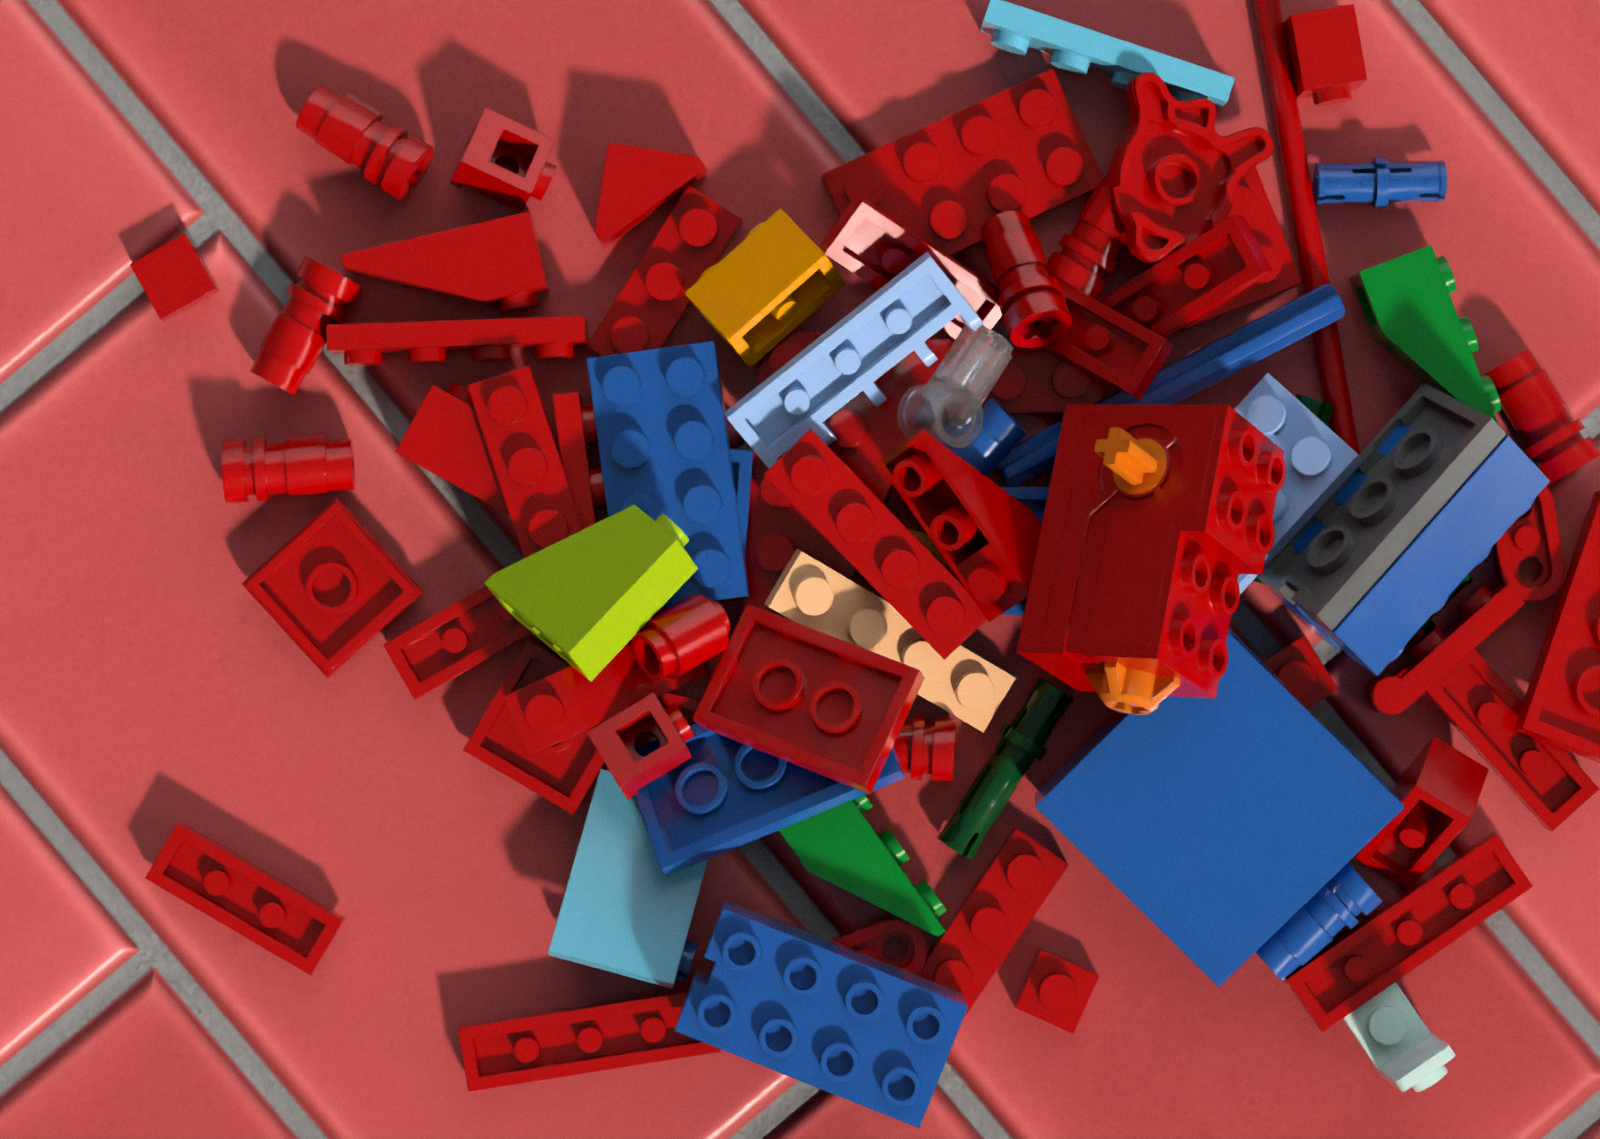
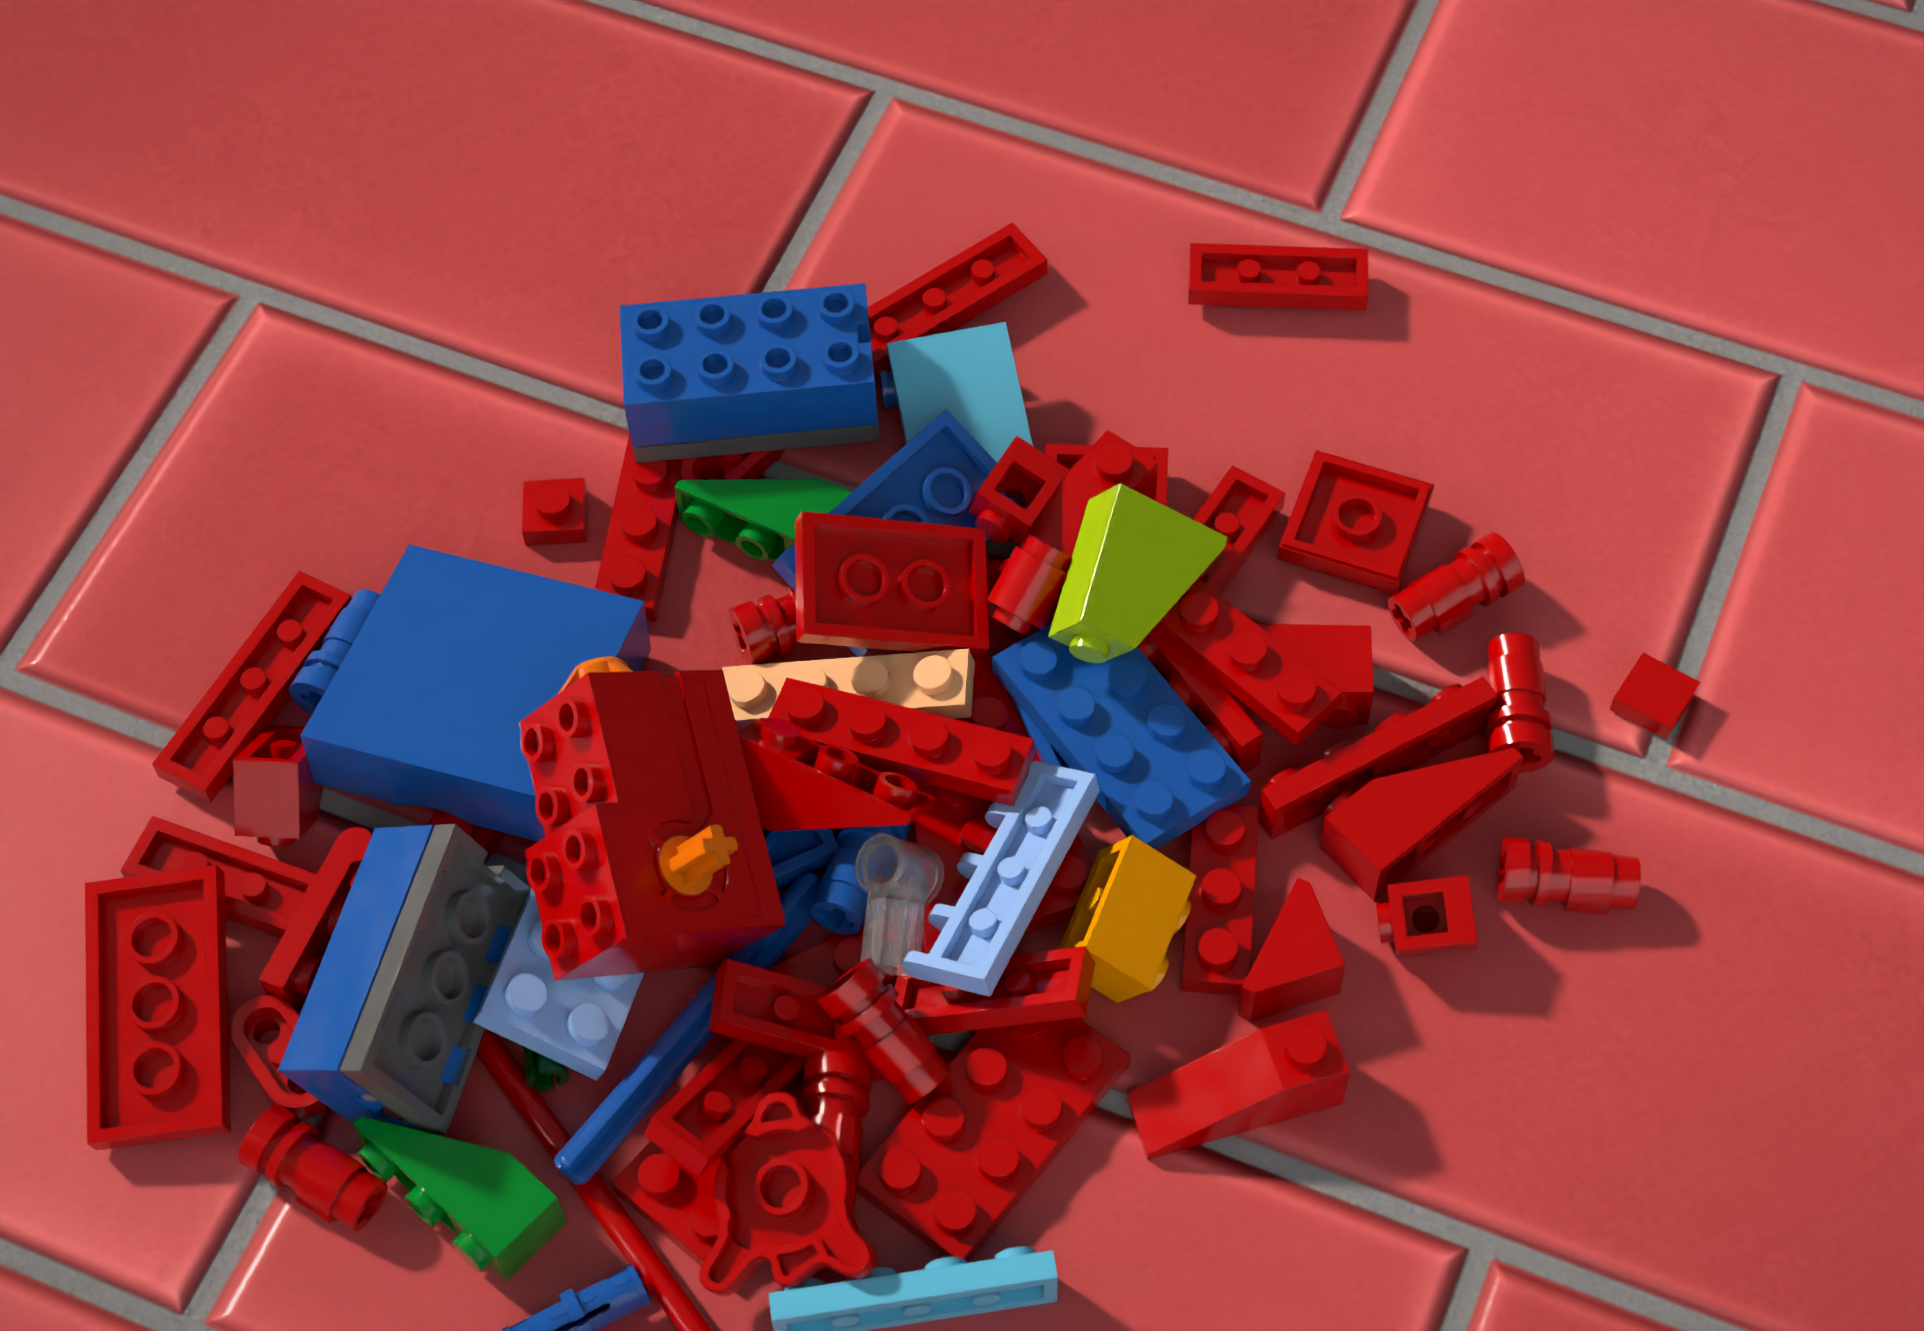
camera: 155 degrees right, 30 degrees down
dark green pin [937,677,1074,860] -> none
light aqua bracket [1342,982,1456,1092] -> none
none -> red slope [1126,1010,1350,1160]

